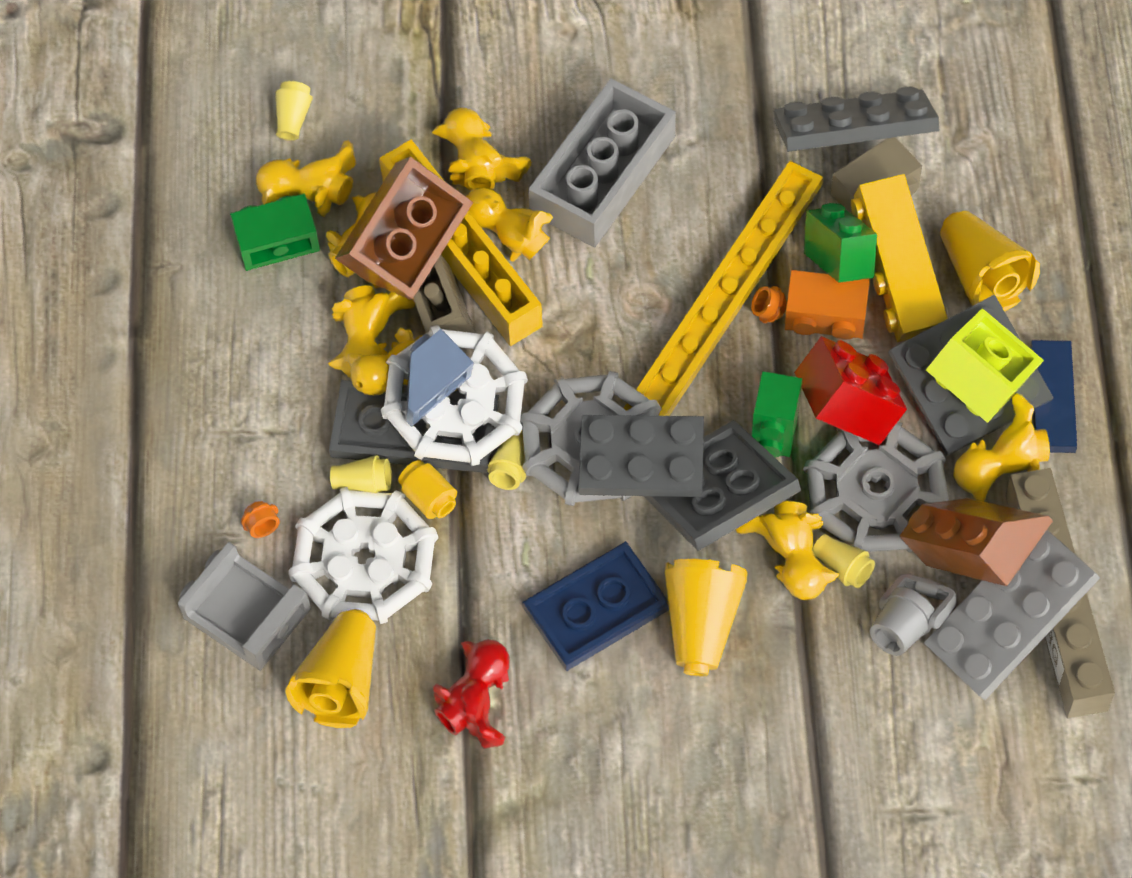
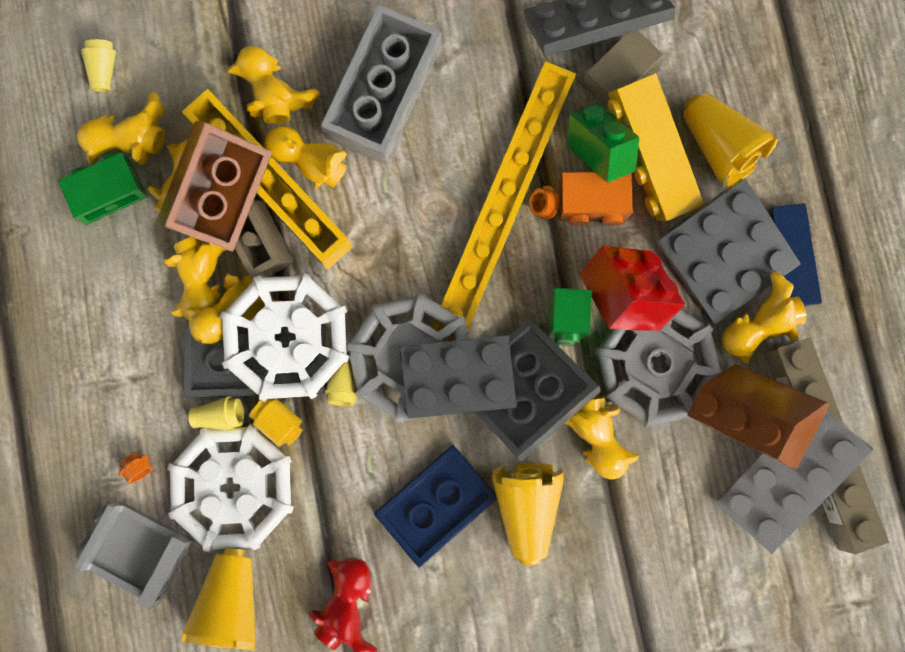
camera: 15 degrees left, 20 degrees up
sand blue slope [406,329,474,427] -> none
light yellow cone [812,534,875,588] -> none
light grey piece [870,574,957,656] -> none
neon yellow slope [926,308,1044,423] -> none

